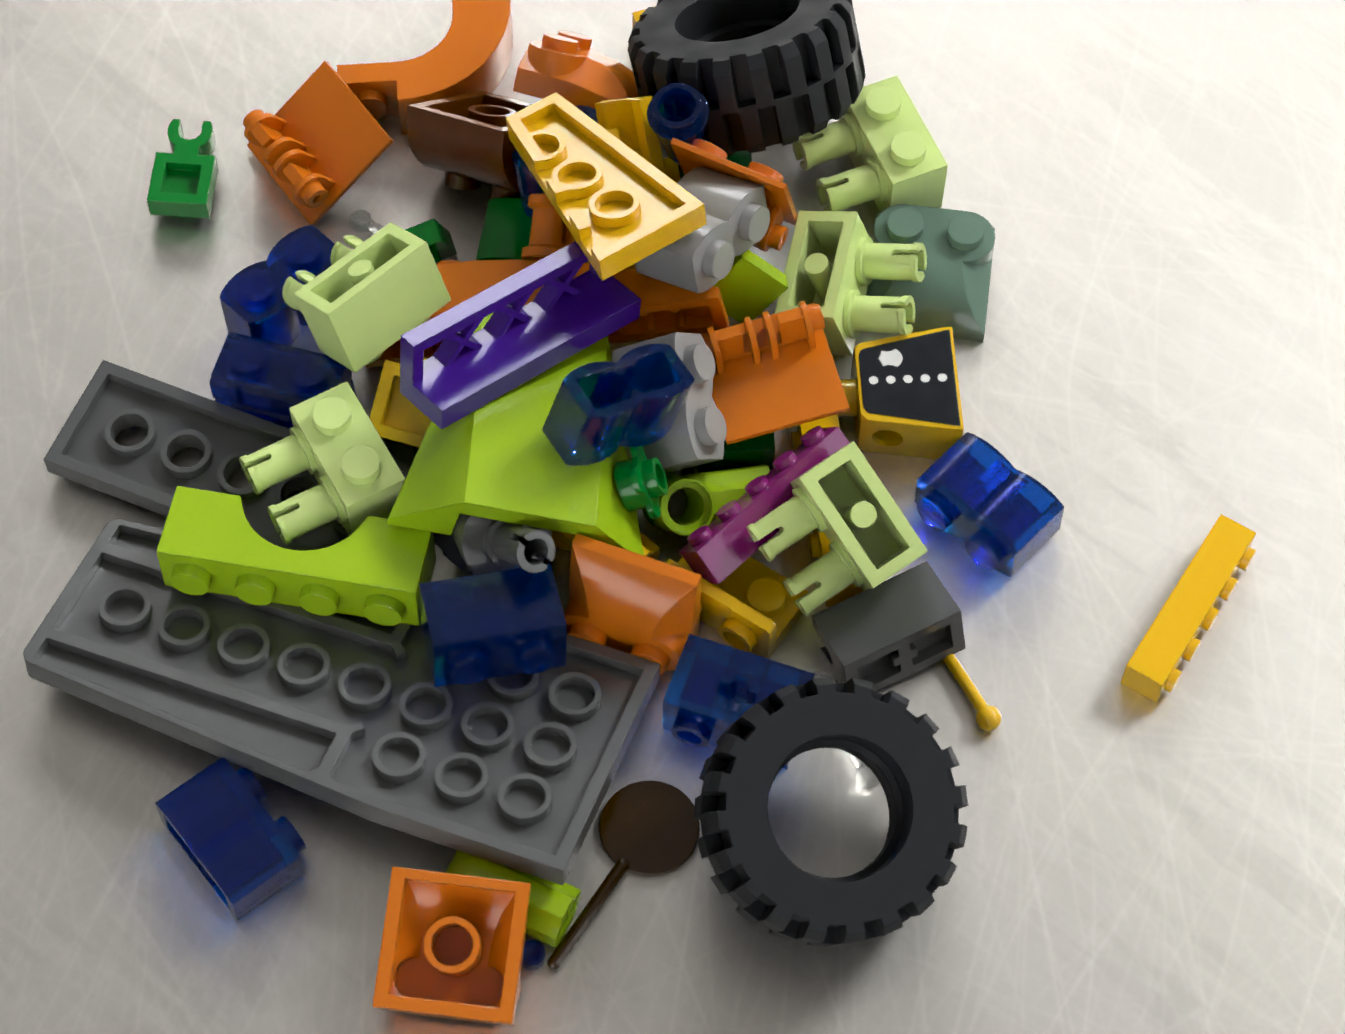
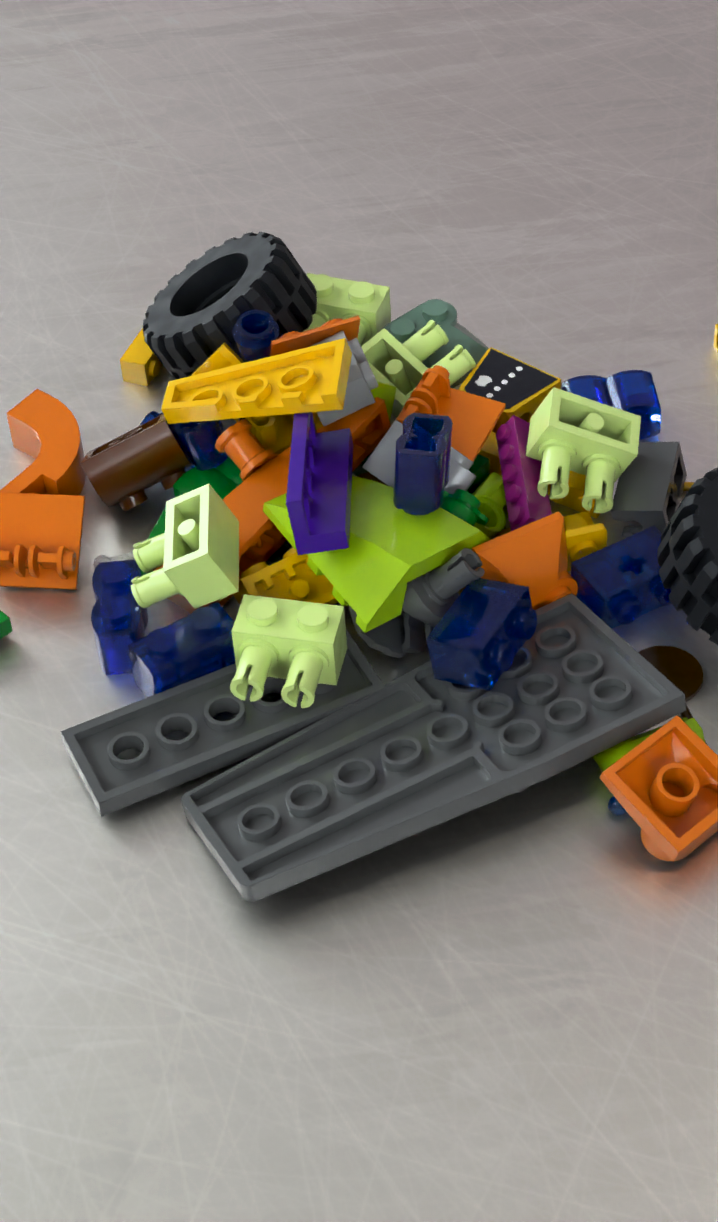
camera: 45 degrees left, 15 degrees down
clear blue brick [155,757,306,921] -> none
lime arch [156,486,436,626] -> none
orange slope [513,31,639,113] -> none

